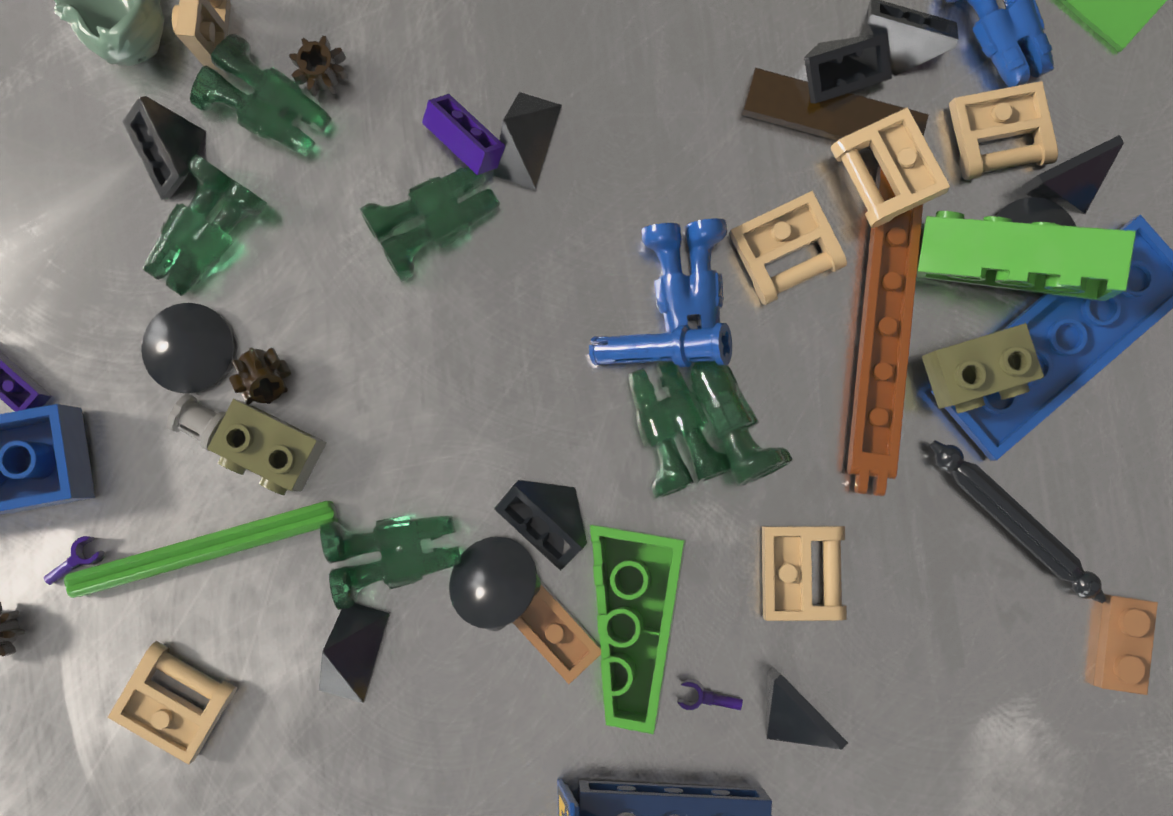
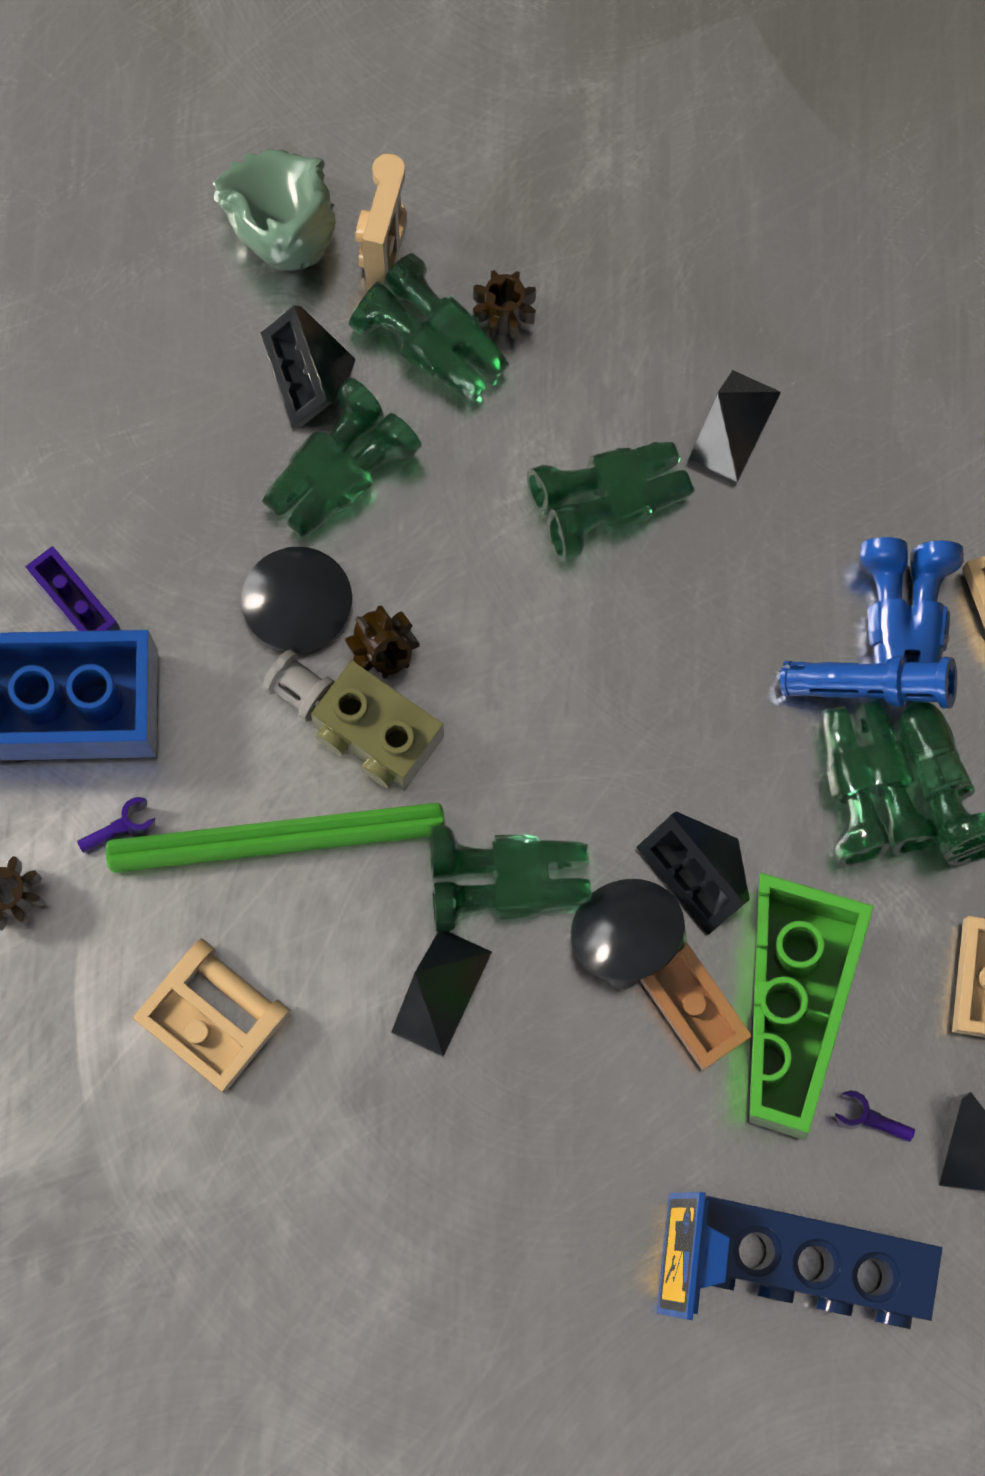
camera: 10 degrees right, 10 degrees down
dark purple piece [422,94,505,175] -> none

